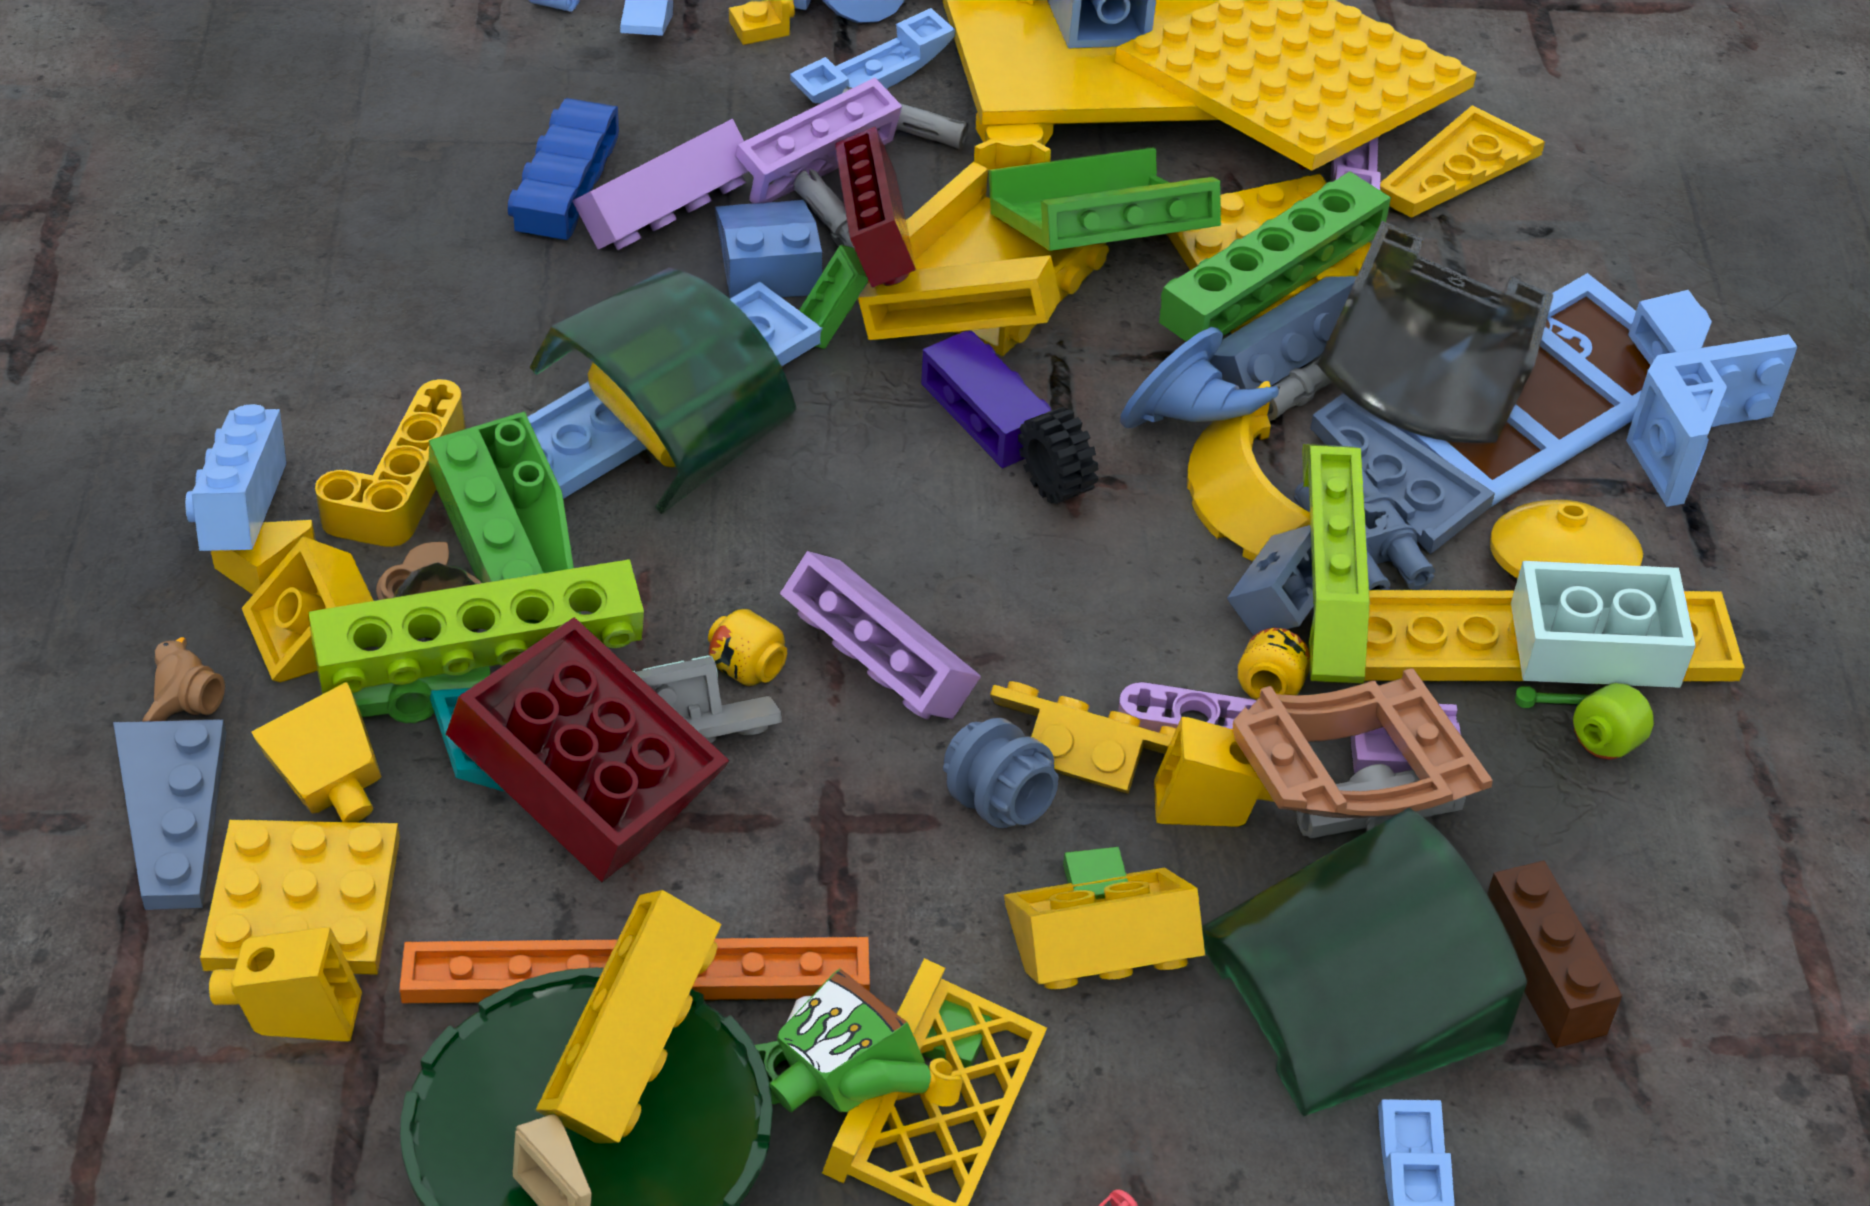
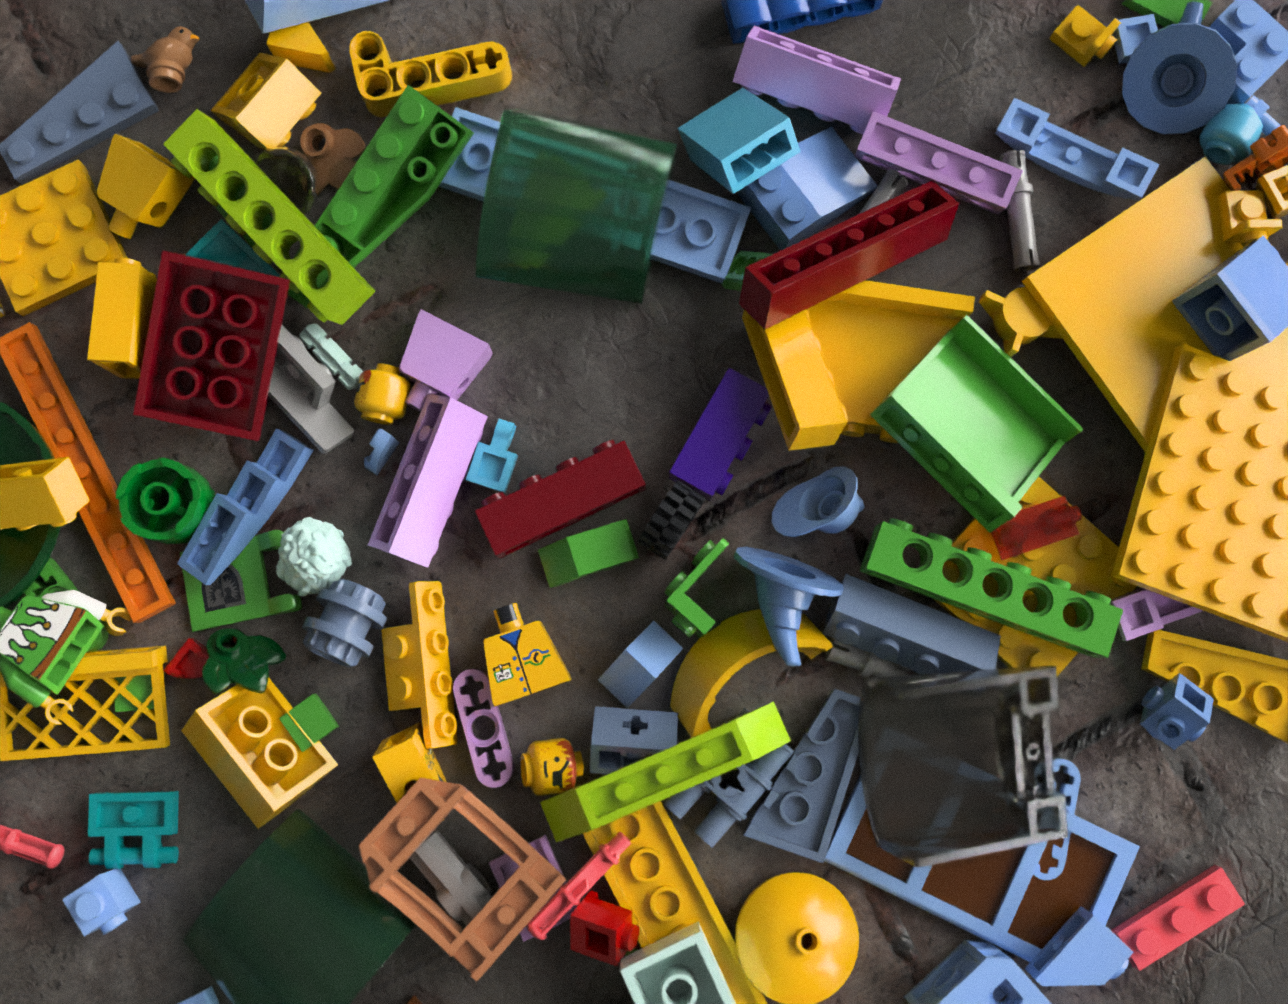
camera: 65 degrees right, 35 degrees up
none -> light blue brick [62,869,141,936]
none -> yellow brick [87,258,157,379]
none -> teal plate [88,791,179,869]
none -> green brick [116,457,216,545]
none -> red tile [163,638,209,679]
none -> medium blue slope [177,428,314,585]
none -> bright green flag [180,530,302,632]
none -> dark green plate [202,628,286,694]
none -> light aqua hair [276,517,352,596]
none -> light blue tile [364,428,399,475]
none -> lavender torso [399,309,493,412]
none -> medium azure plate [466,419,518,494]
none -> dark red brick [475,440,646,559]
none -> yellow torso [483,603,572,707]
none -> coral piece [527,831,631,940]
none -> bright green slope [538,519,639,588]
none -> red brick [570,890,640,966]
none -> light blue slope [598,621,683,708]
none -> bright green bracket [664,538,729,638]
none -> medium azure brick [678,88,801,194]
none -> light blue piece [771,466,865,537]
none -> clear red hinge [991,496,1082,561]
none -> coral plate [1111,865,1245,971]
none -> medium blue brick [1140,673,1214,750]

